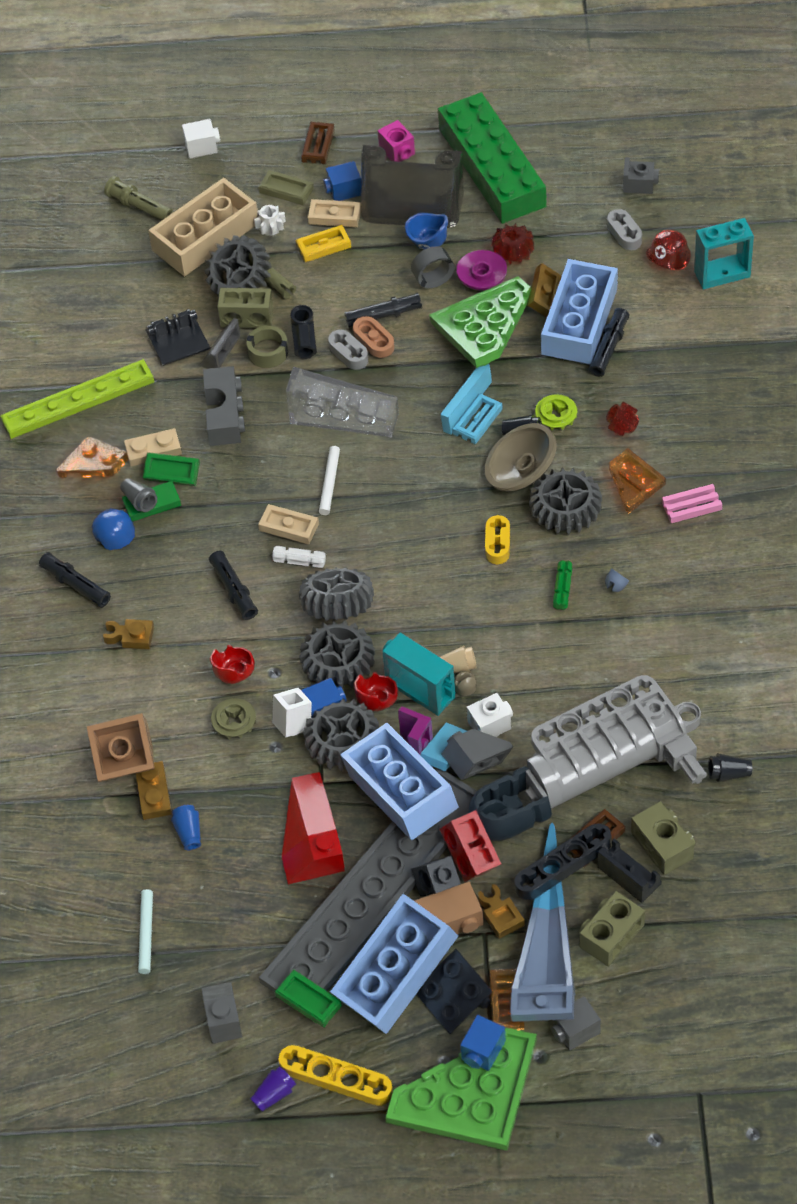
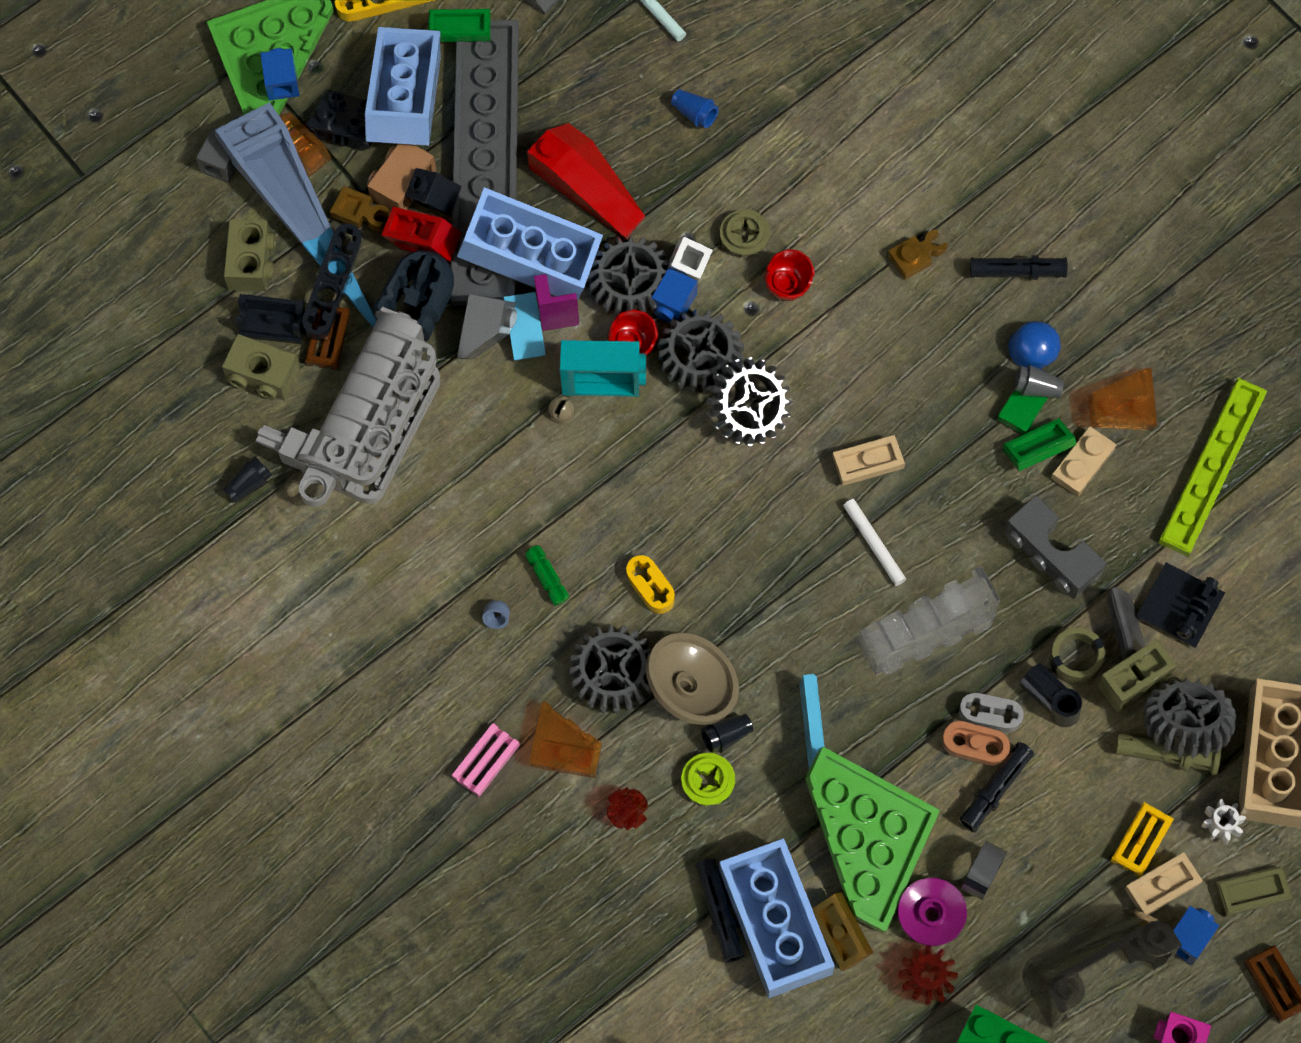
camera: 140 degrees right, 15 degrees up
medium nougat slope [87,713,155,782] -> none
pearl gold plate [136,761,172,820] -> none
black pin [209,550,258,620] -> none
white axle [272,546,326,568] -> none
blue helmet [405,213,448,249] -> none
tan cone [440,646,477,673] -> none
medium azure tile [453,393,503,445] -> none
white brick [467,693,513,737] -> none

